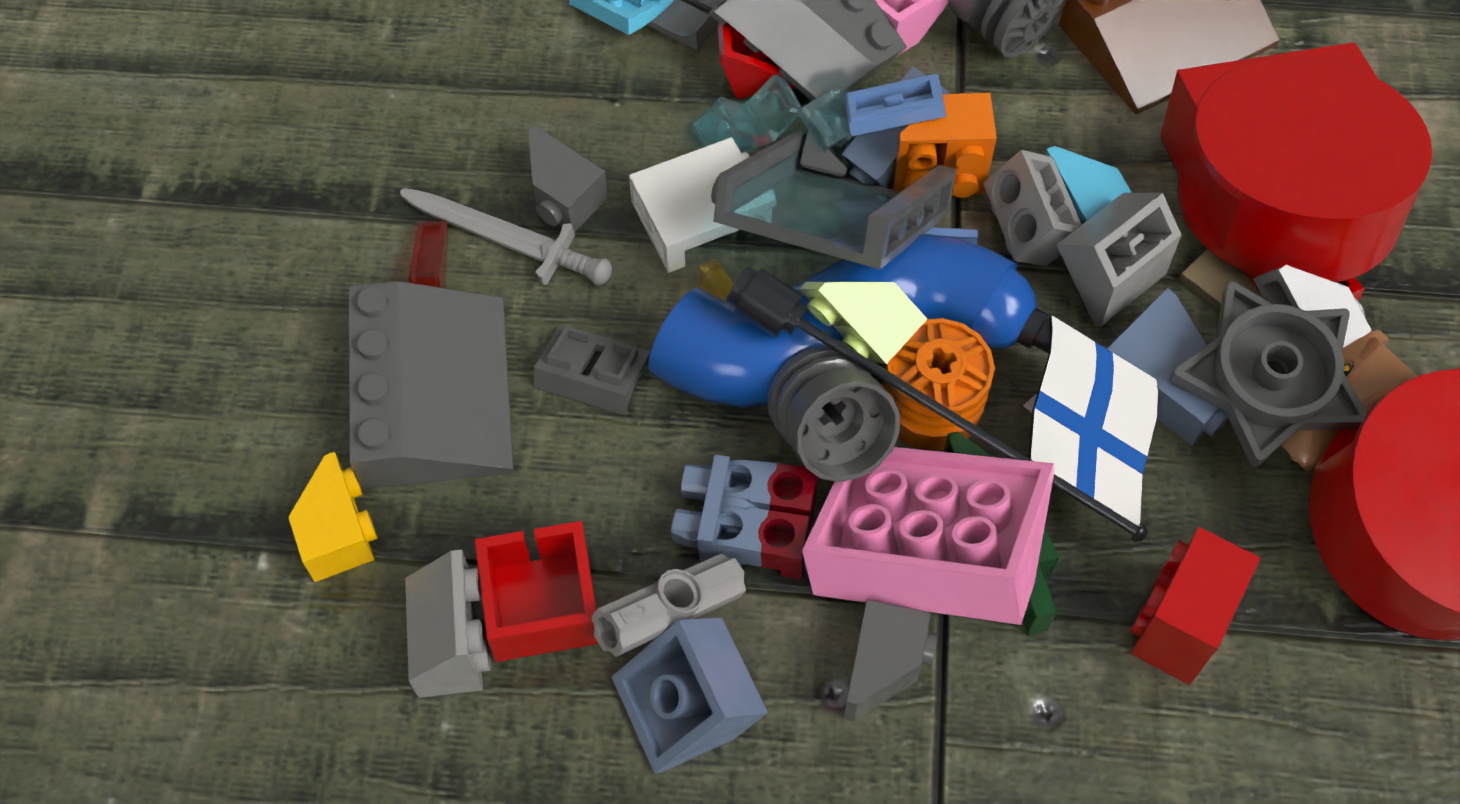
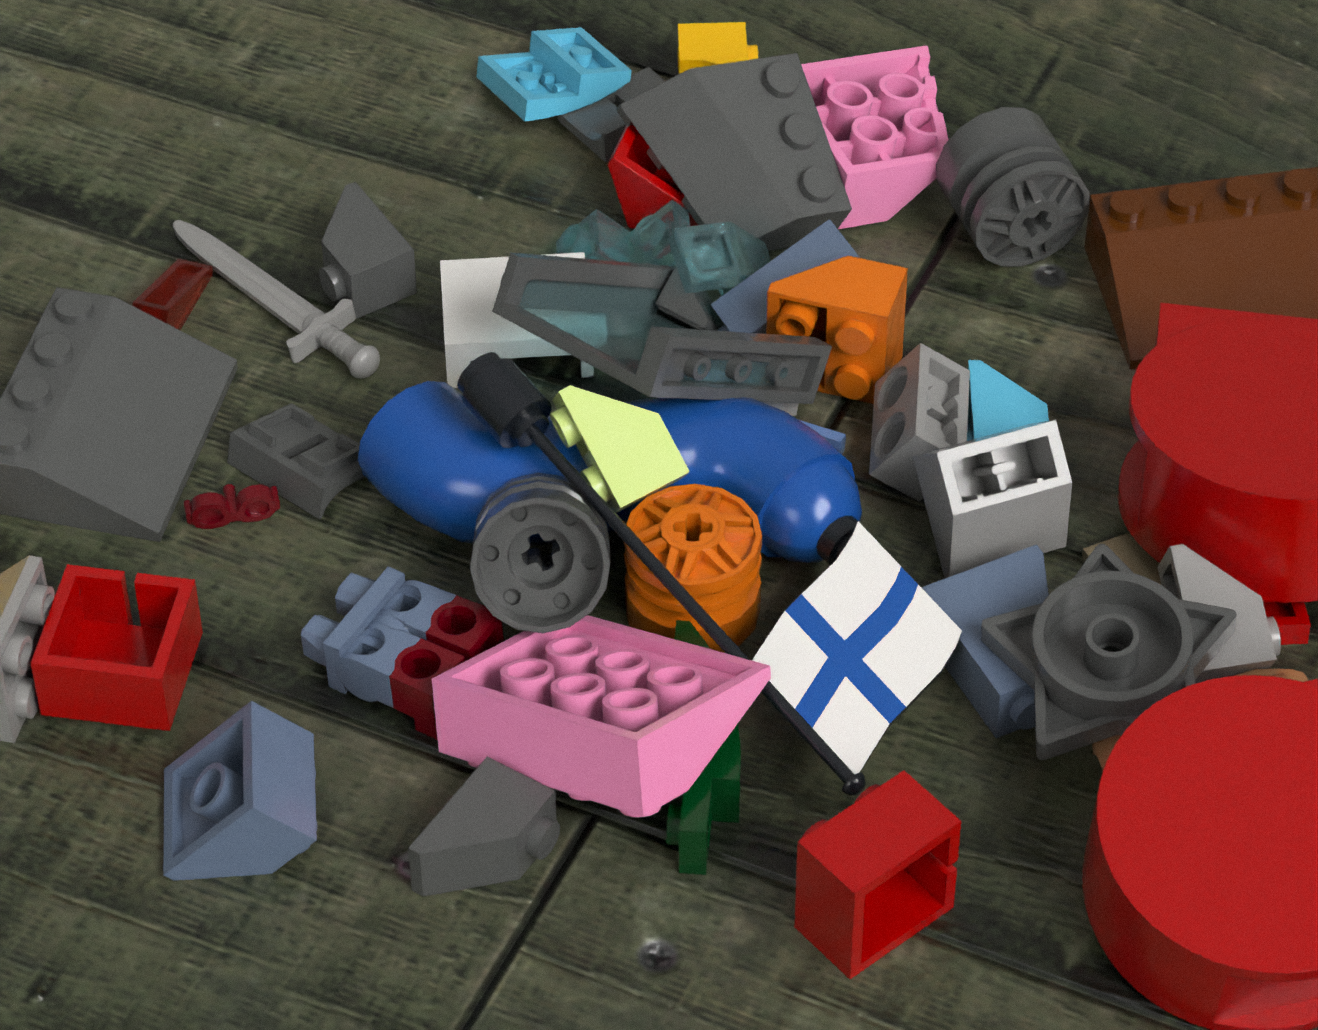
camera: 20 degrees right, 15 degrees down
light grey piece [591,553,746,657] -> none
medium blue tile [845,74,946,136] -> none
none -> dark red piece [183,484,280,529]

